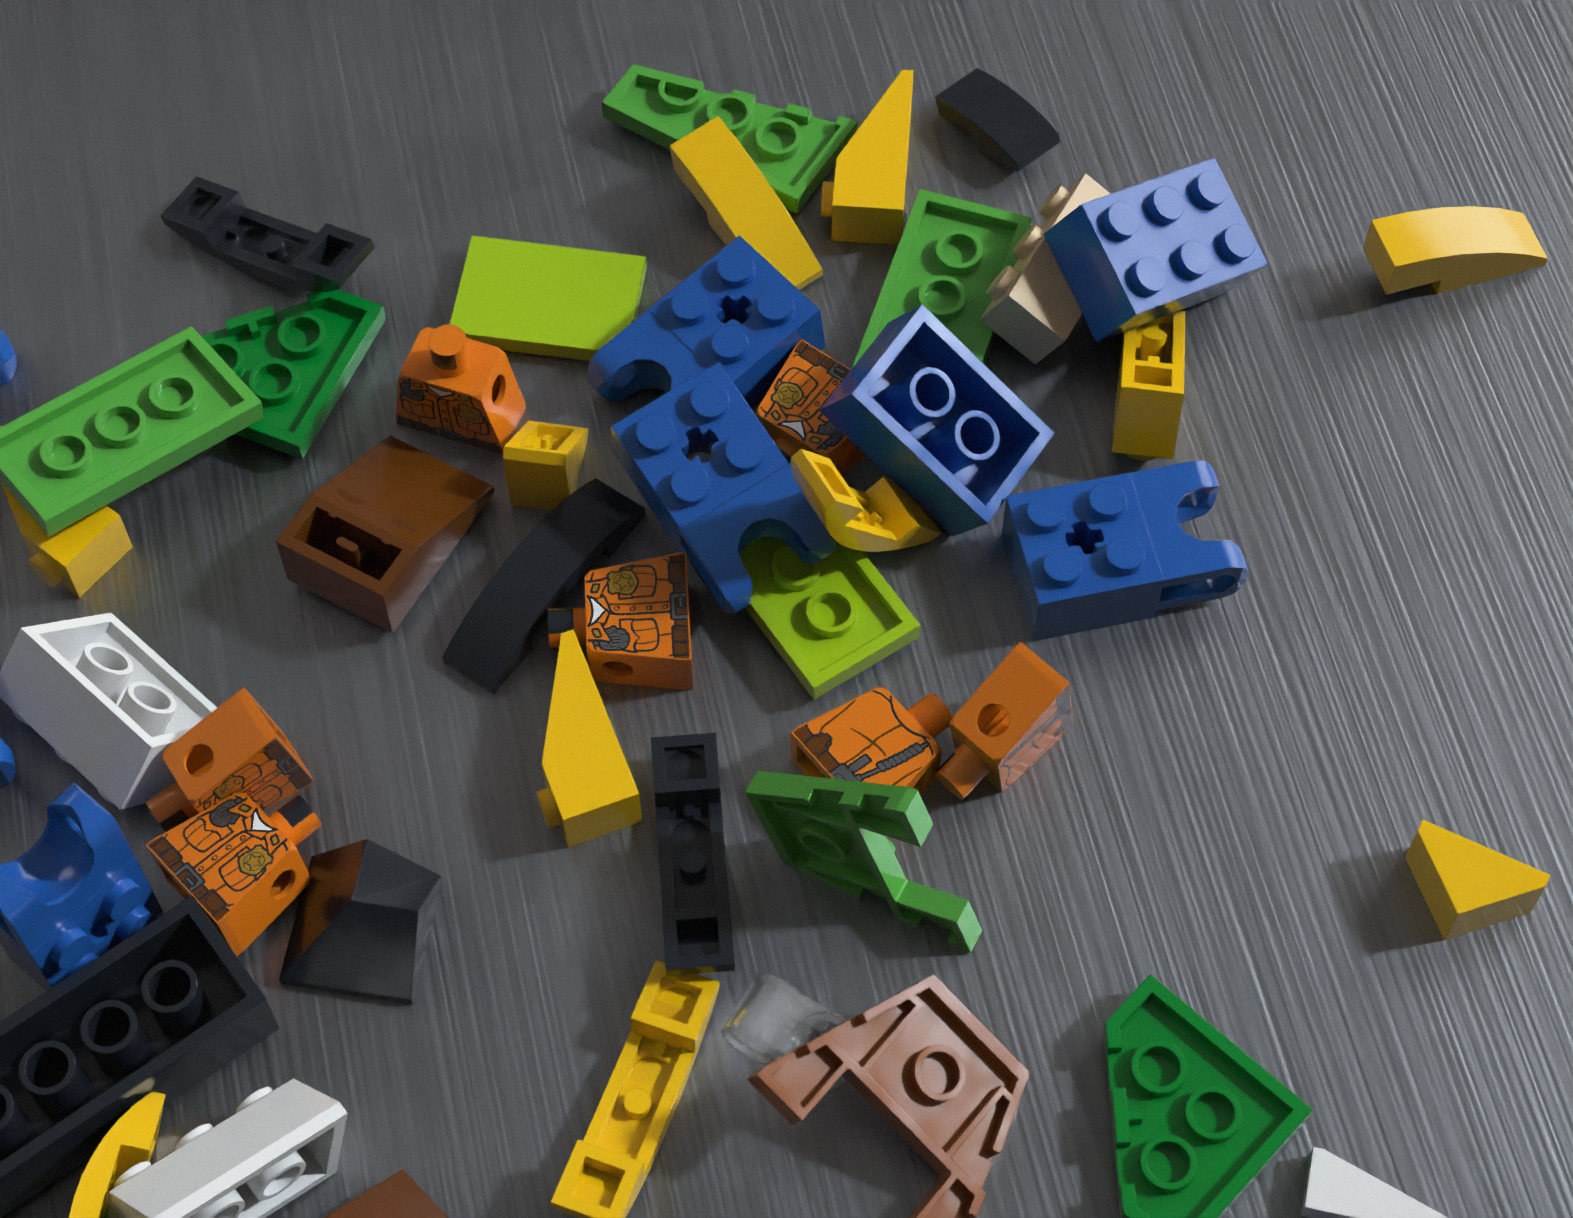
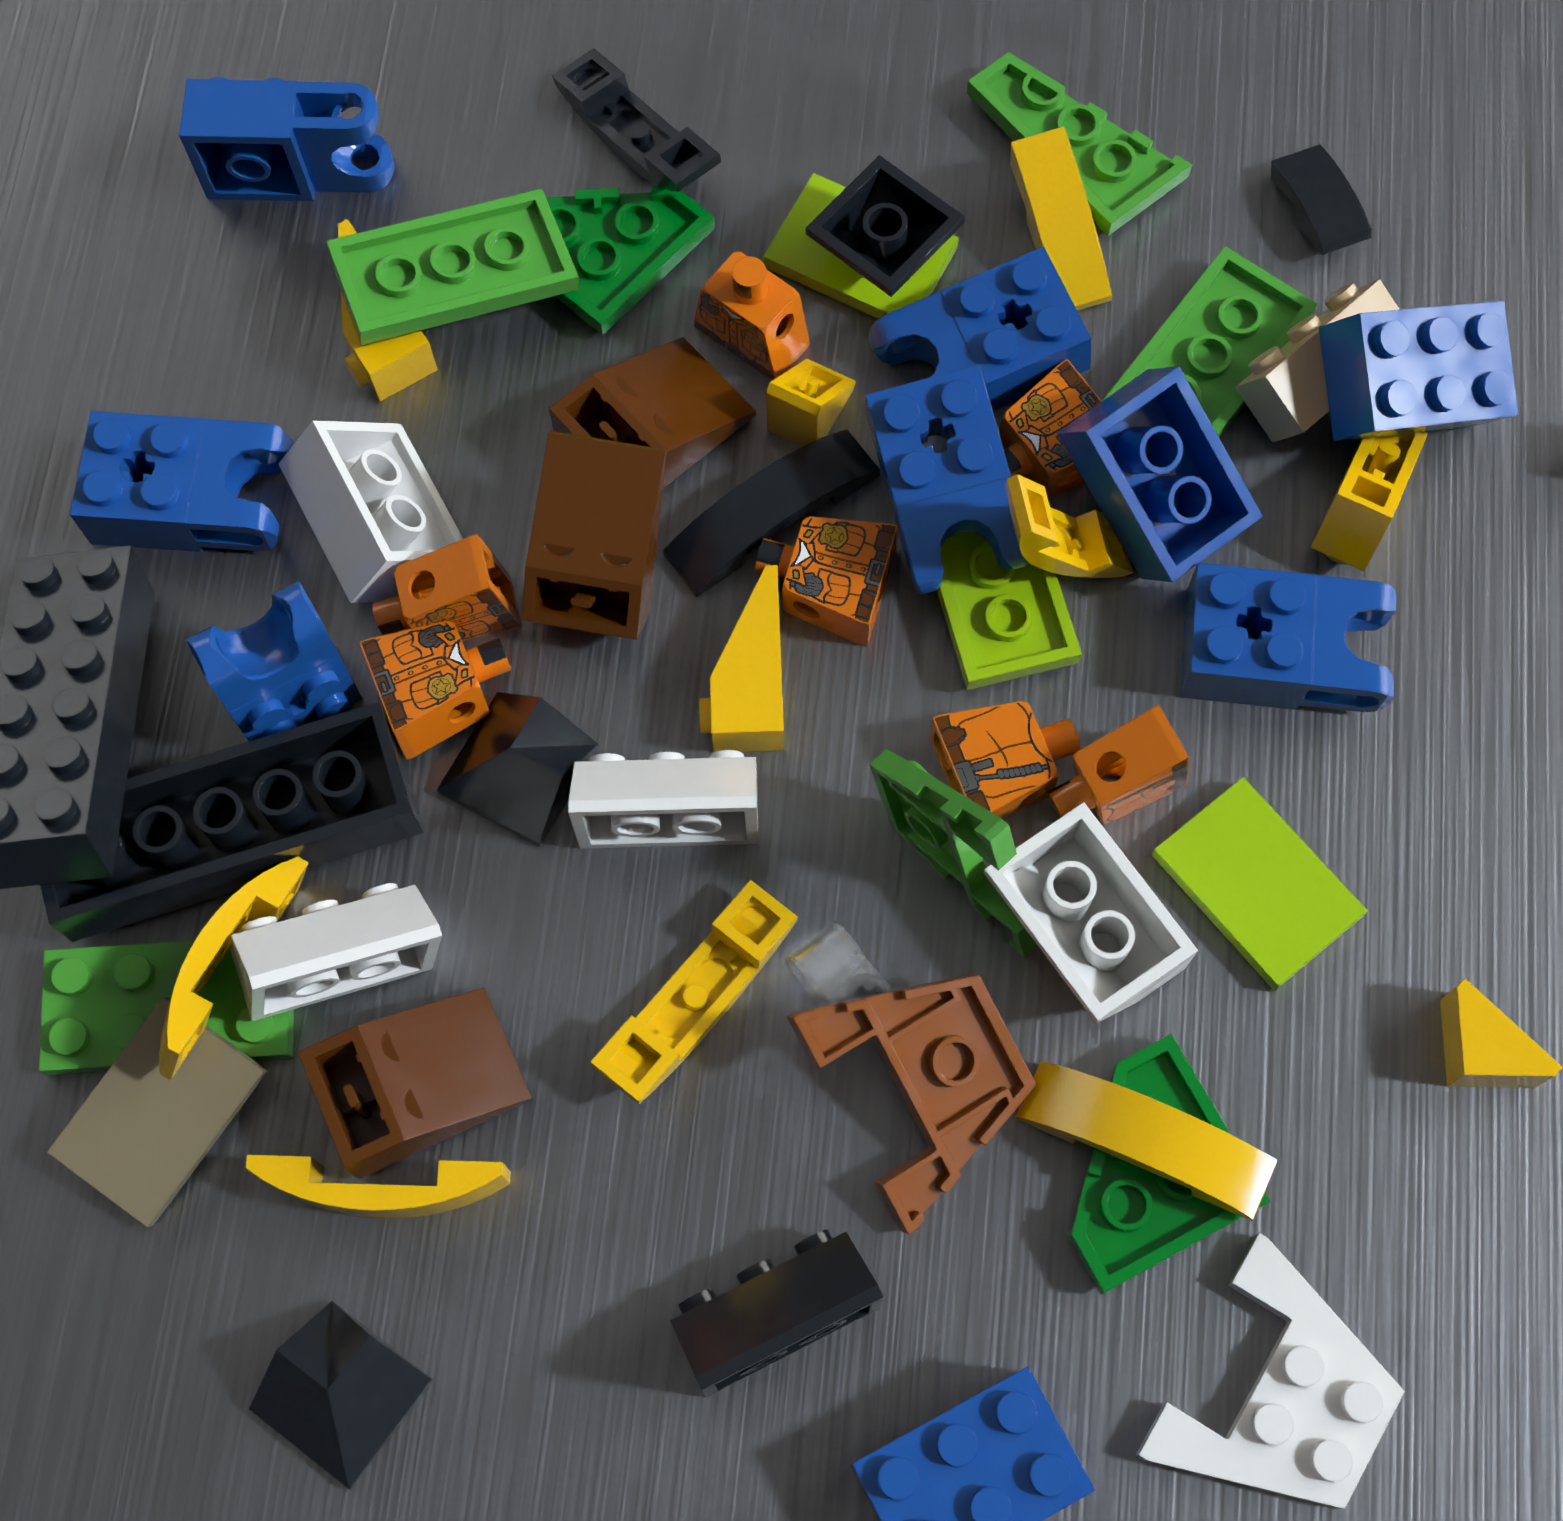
camera: 20 degrees right, 10 degrees up
black slope [651,733,735,976] -> none
yellow slope [821,70,914,245] -> none
none -> reddish brown slope [522,431,667,640]
none -> white slope [568,750,759,849]
none -> black slope [805,155,965,297]
none -> white slope [983,802,1198,1023]
none -> yellow slope [1015,1061,1277,1221]
none -> lime tile [1151,777,1368,991]

